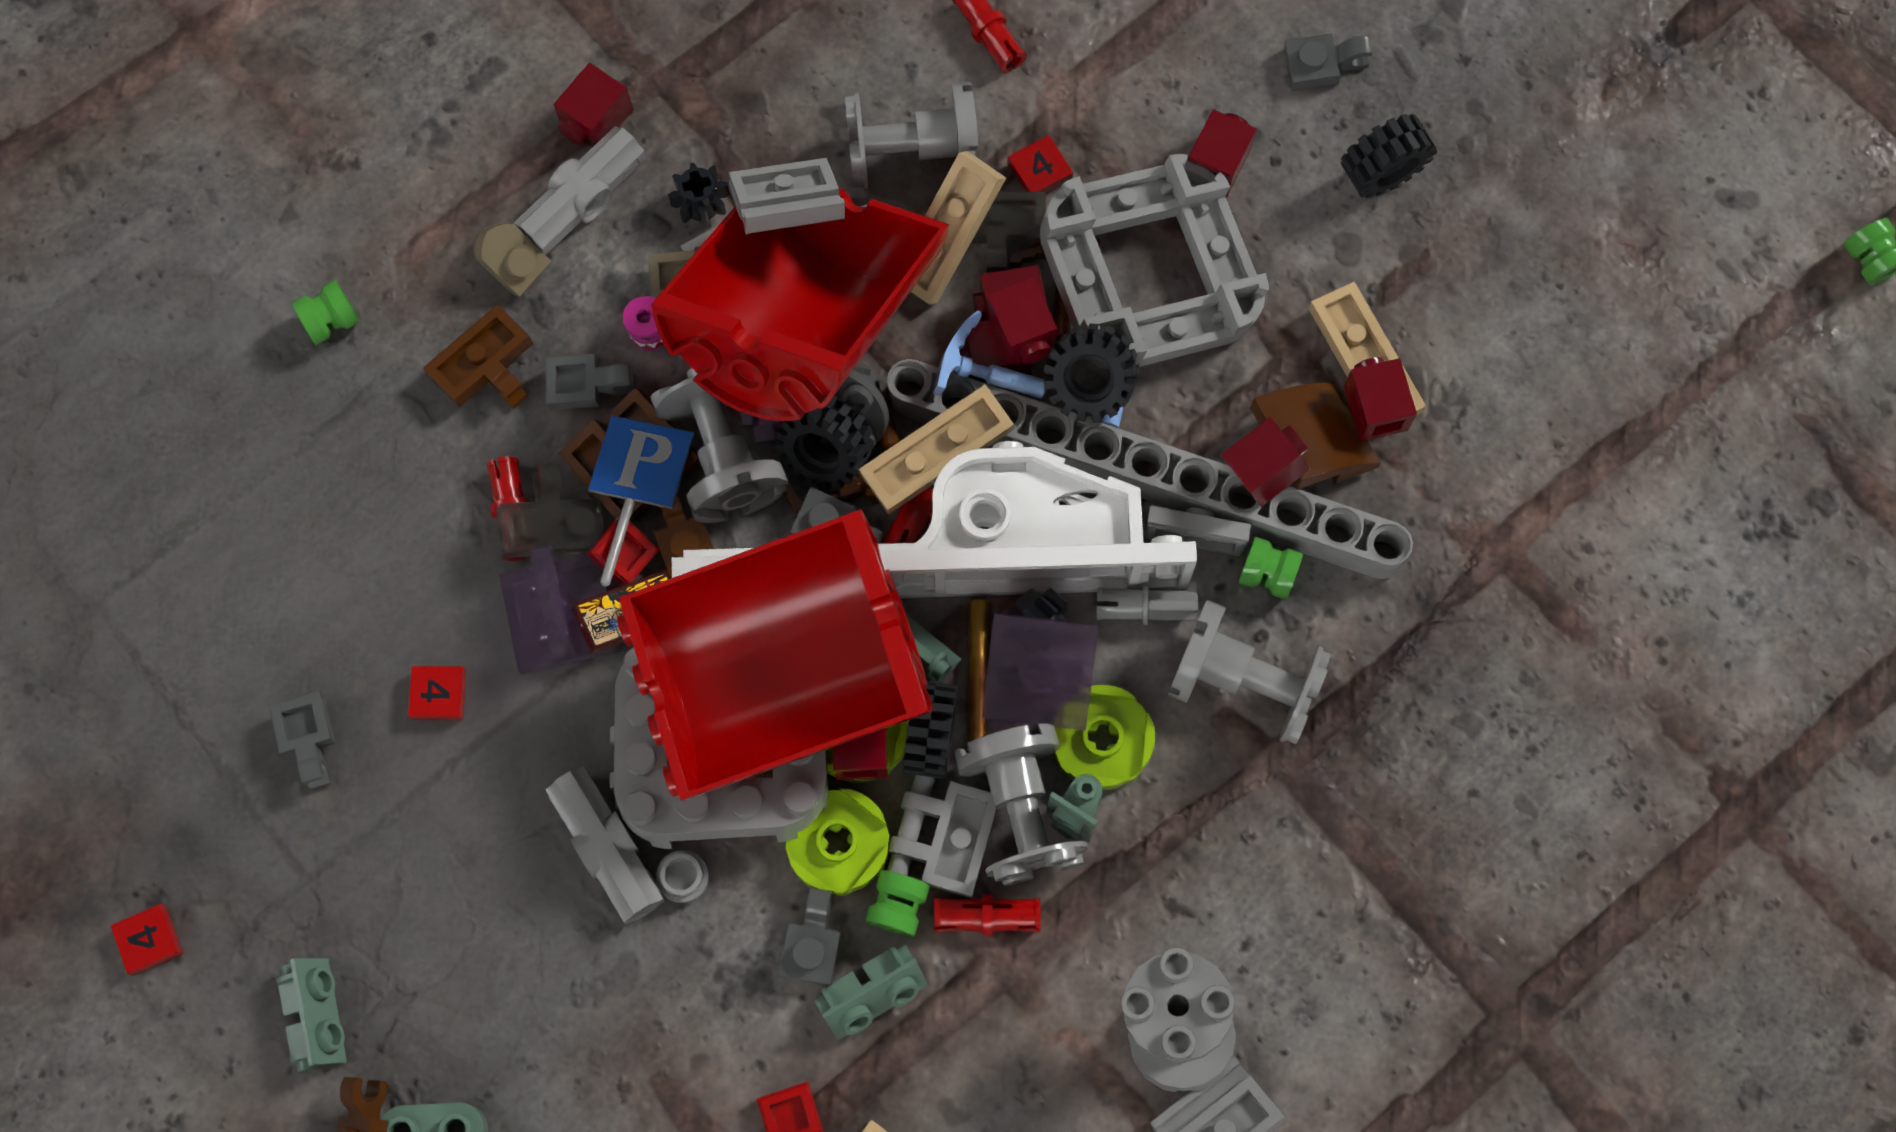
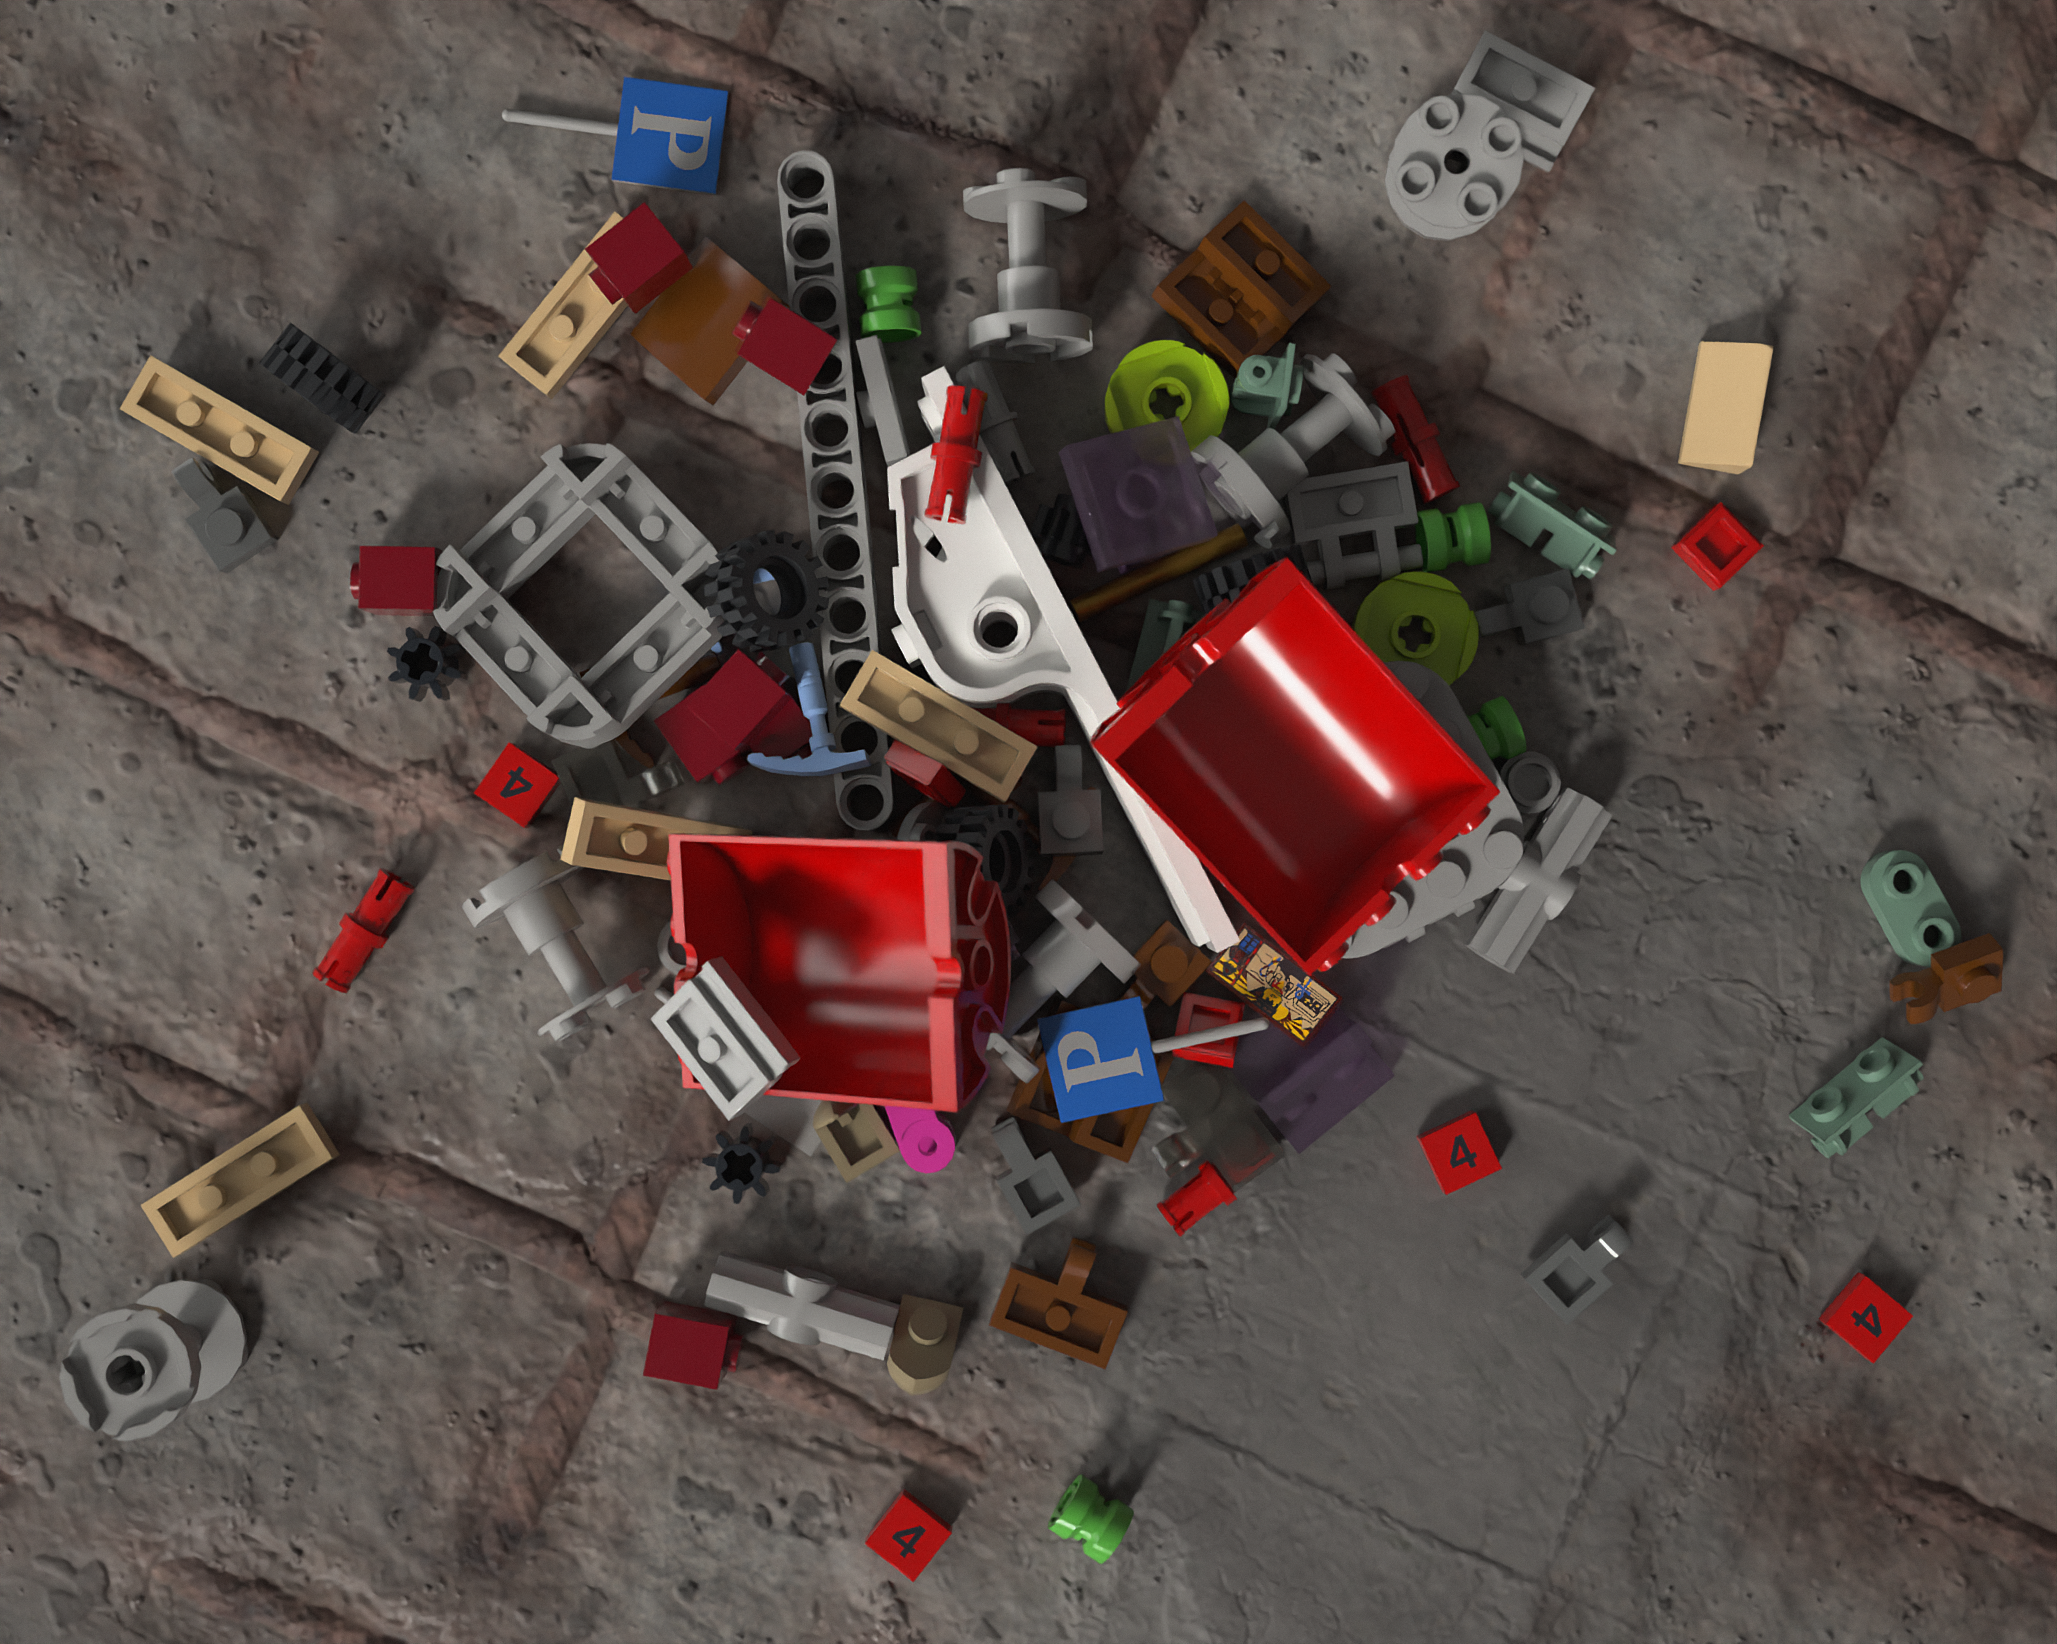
camera: 115 degrees left, 15 degrees up
none -> tan plate [120,355,319,505]
none -> black gear [387,626,468,702]
none -> blue piece [502,77,729,195]
none -> red tile [865,1489,953,1582]
none -> red tile [883,740,966,808]
none -> red pin [924,385,988,524]
none -> reddish brown slope [1151,200,1332,379]
none -> bright green wheel [1466,696,1527,760]

